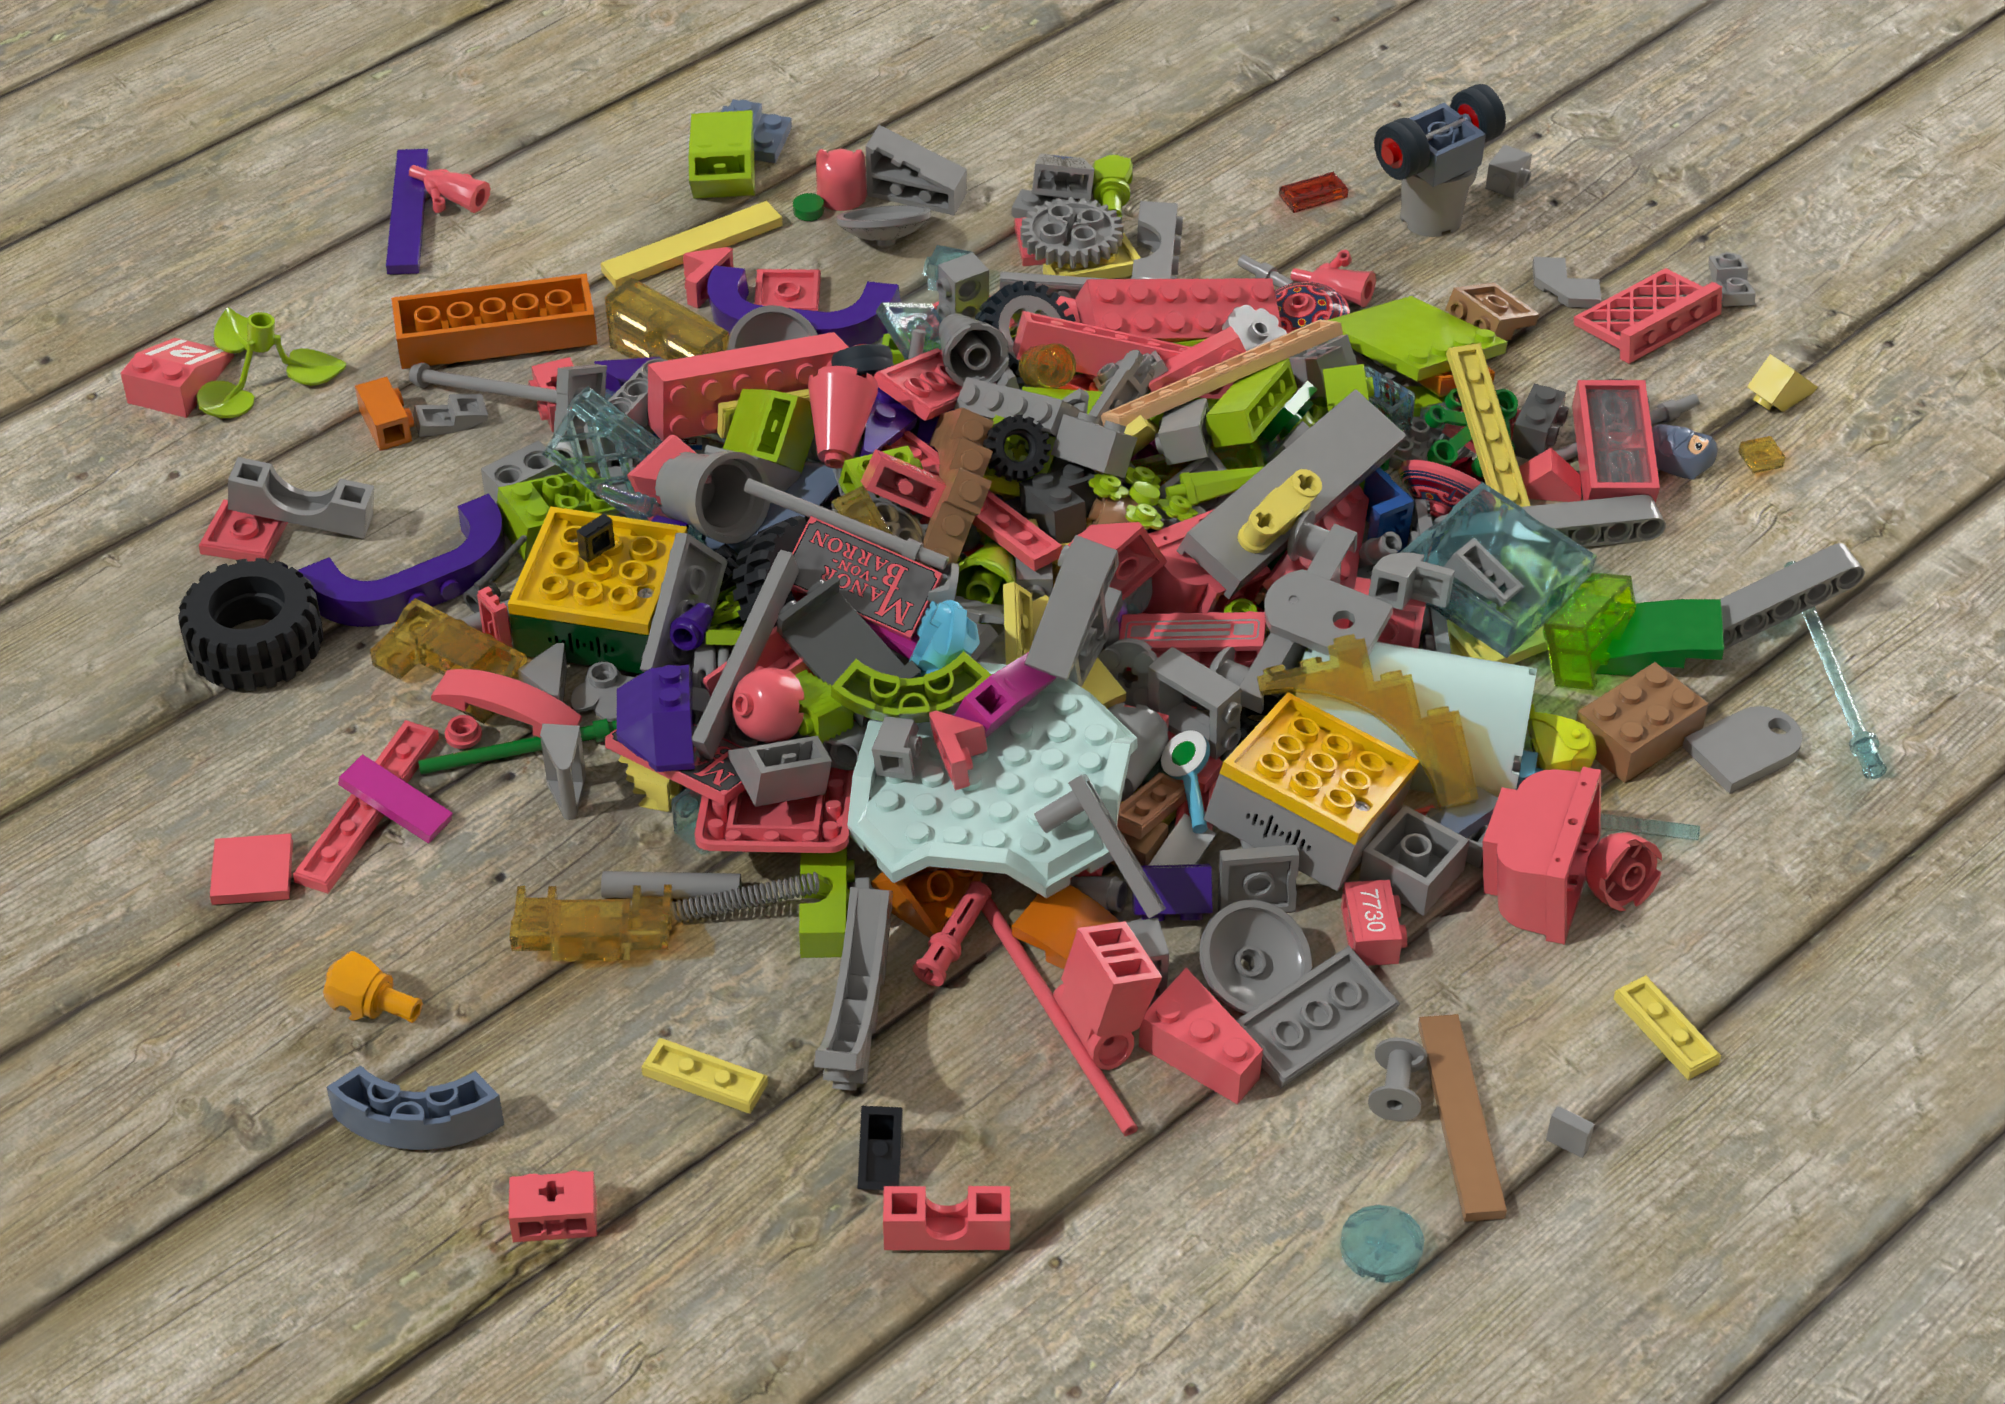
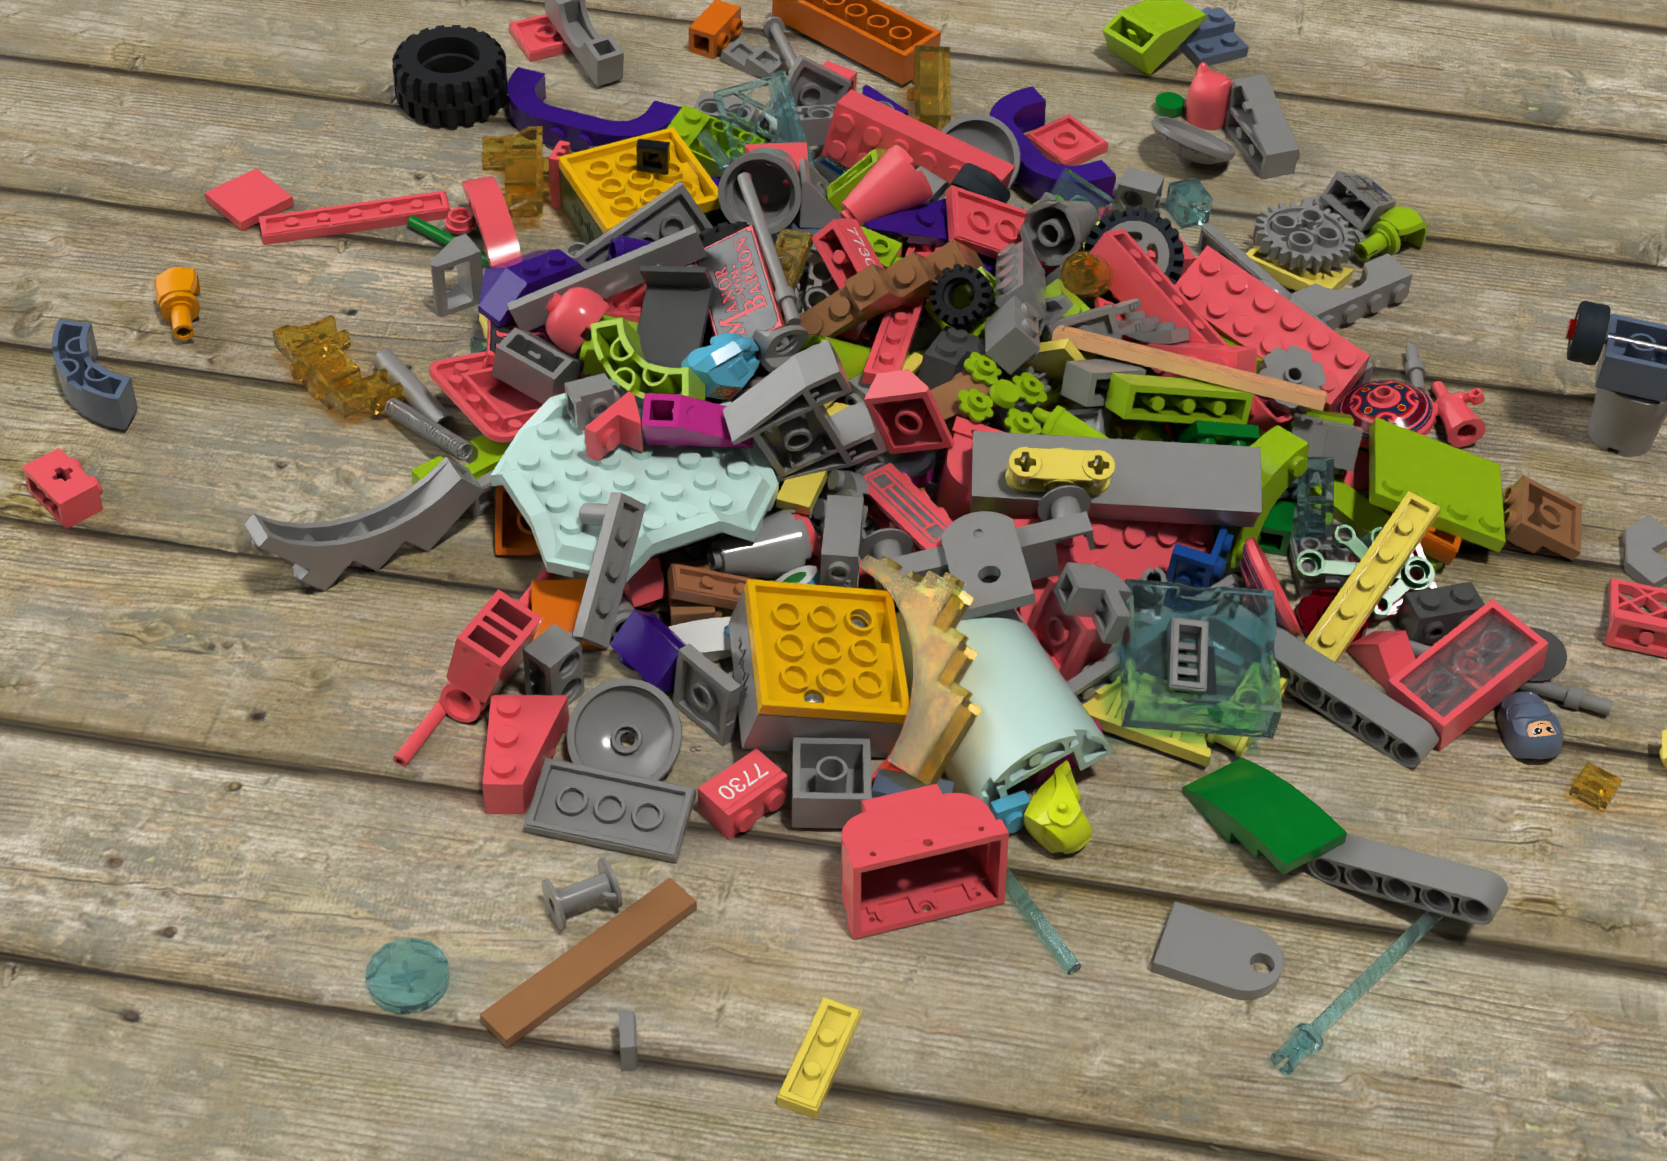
camera: 50 degrees right, 0 degrees up
dark pink tile [338,754,453,844] -> none
light grey slope [518,643,567,703] -> none
light yellow tile [601,201,783,289] -> none
light yellow tile [641,1038,768,1114] -> none
coral slope [683,247,734,309] -> none
black slope [857,1106,903,1190] -> none
coral arch [883,1186,1010,1250] -> none
coral pin [913,881,992,986] -> none
clear red tile [1279,171,1348,213] -> none
clear neon green wedge [1543,573,1636,691] -> none
medium nougat brick [1576,662,1708,783] -> none
coral cylinder [1585,832,1662,911] -> none

